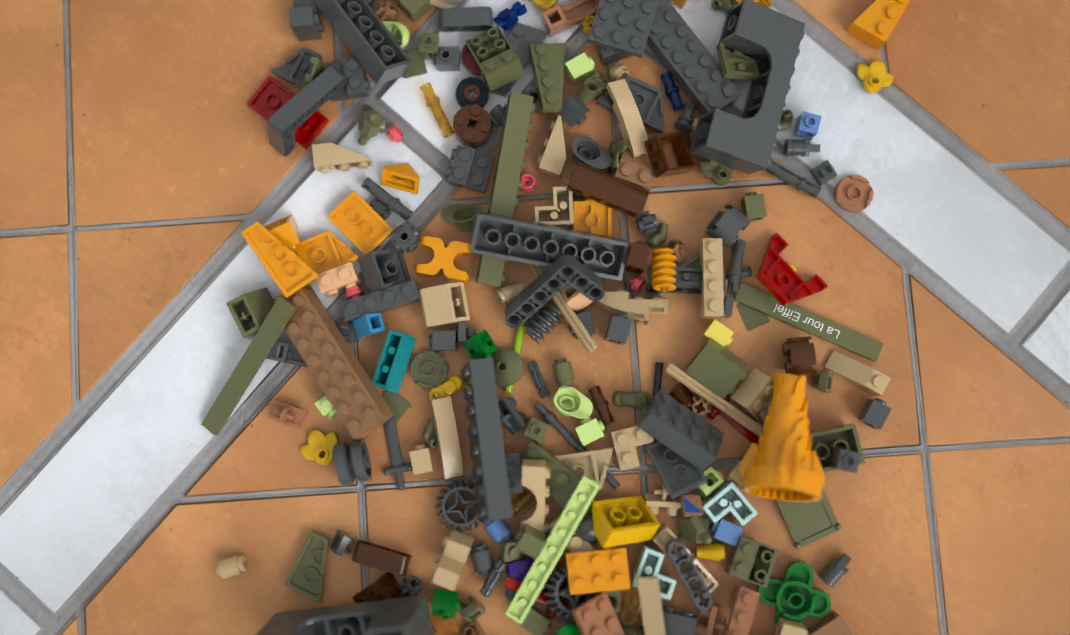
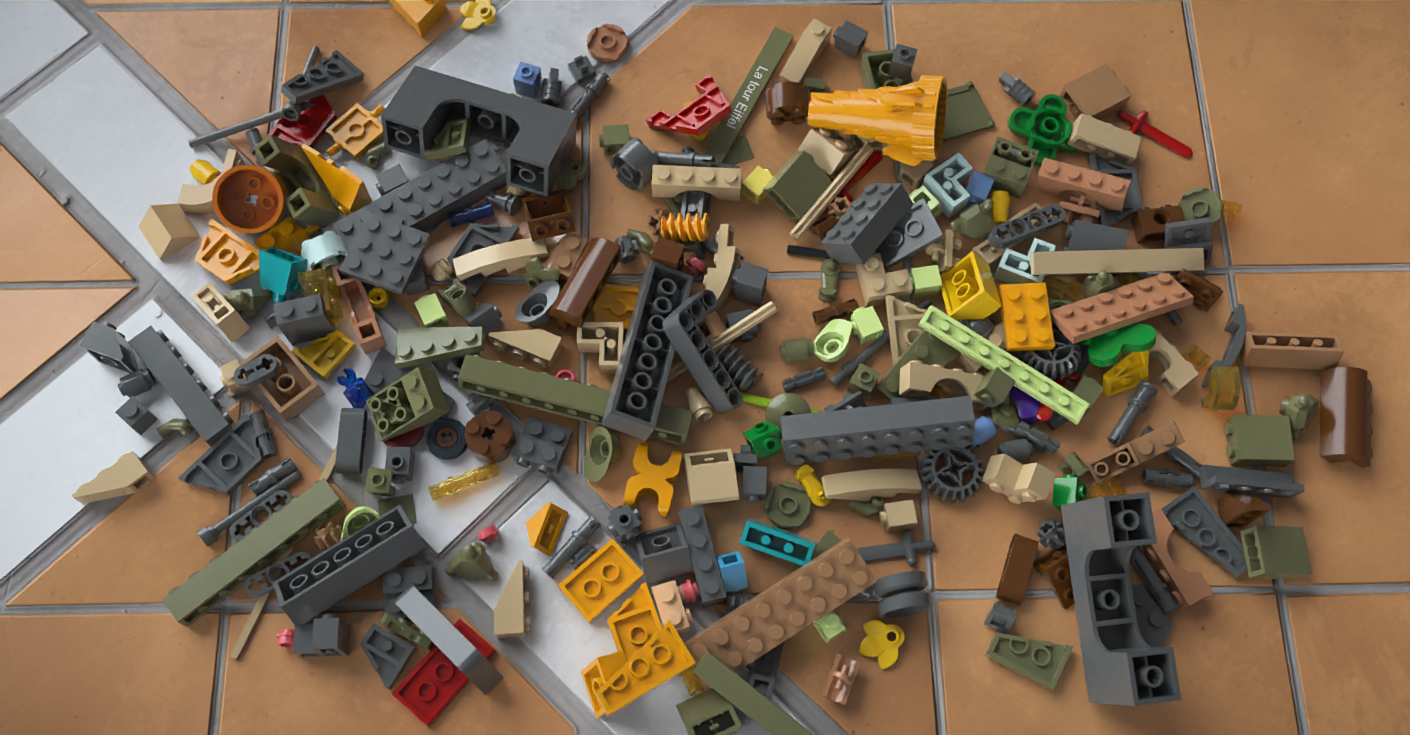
camera: 90 degrees left, 15 degrees down
medium nougat tile [679,495,704,516] -> none
none -> dark grey brick [376,164,409,197]
none -> yellowish green brick [909,265,942,298]

